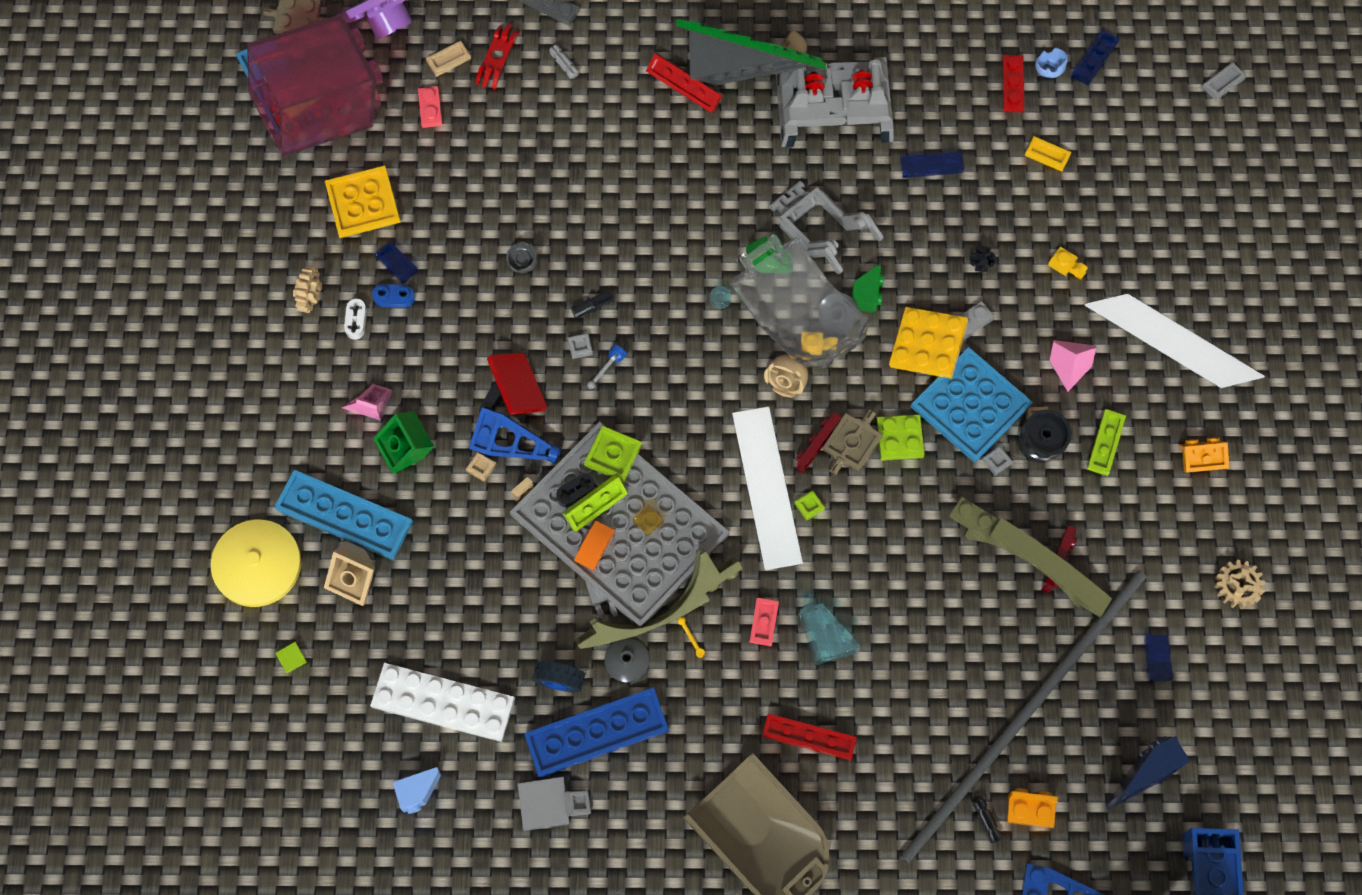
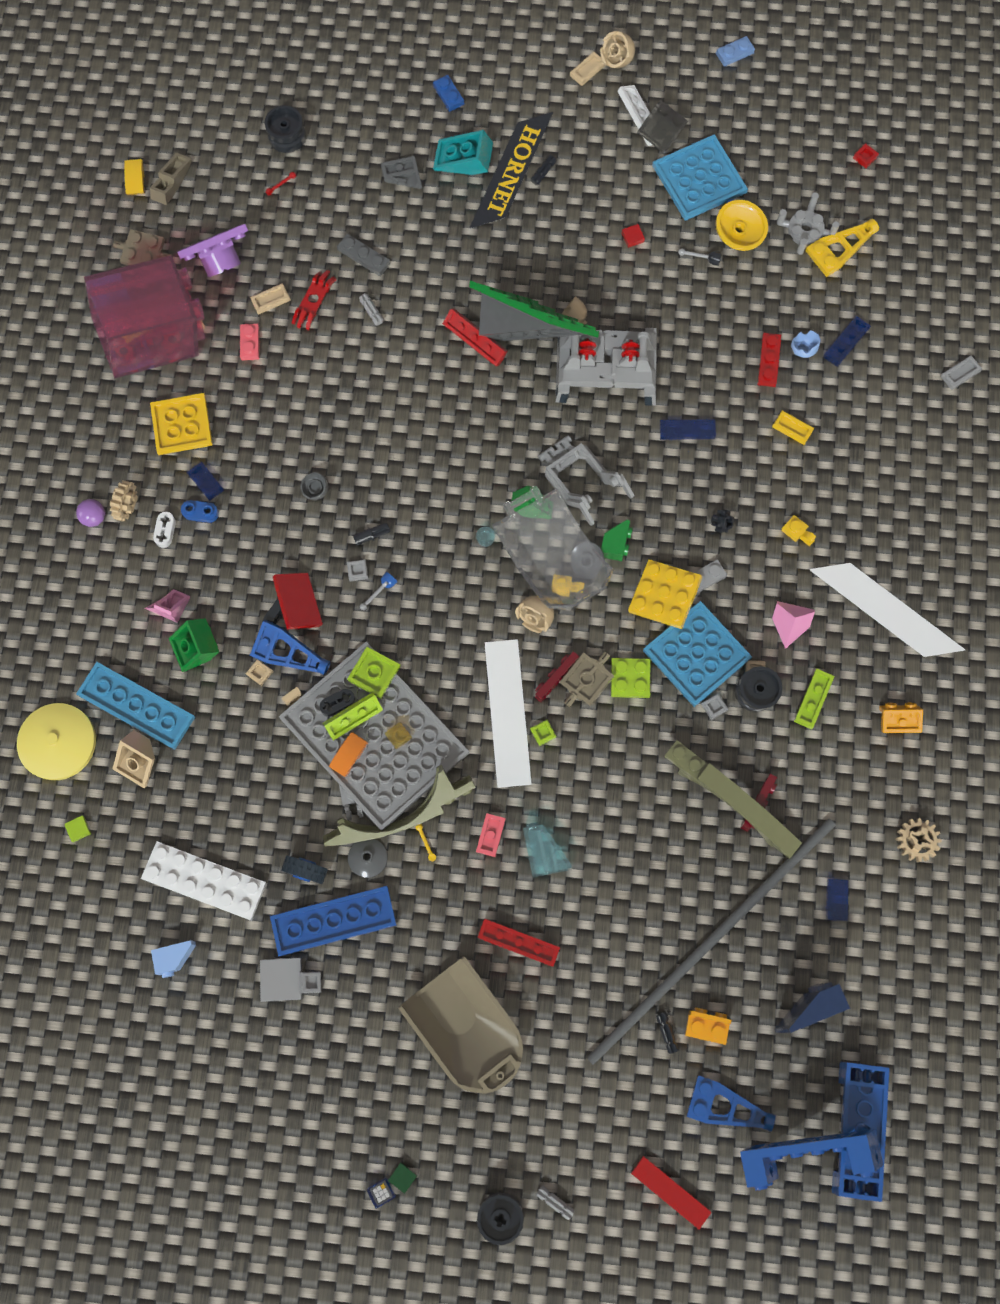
camera: 10 degrees right, 5 degrees up
none -> medium lavender hair [76,499,105,527]

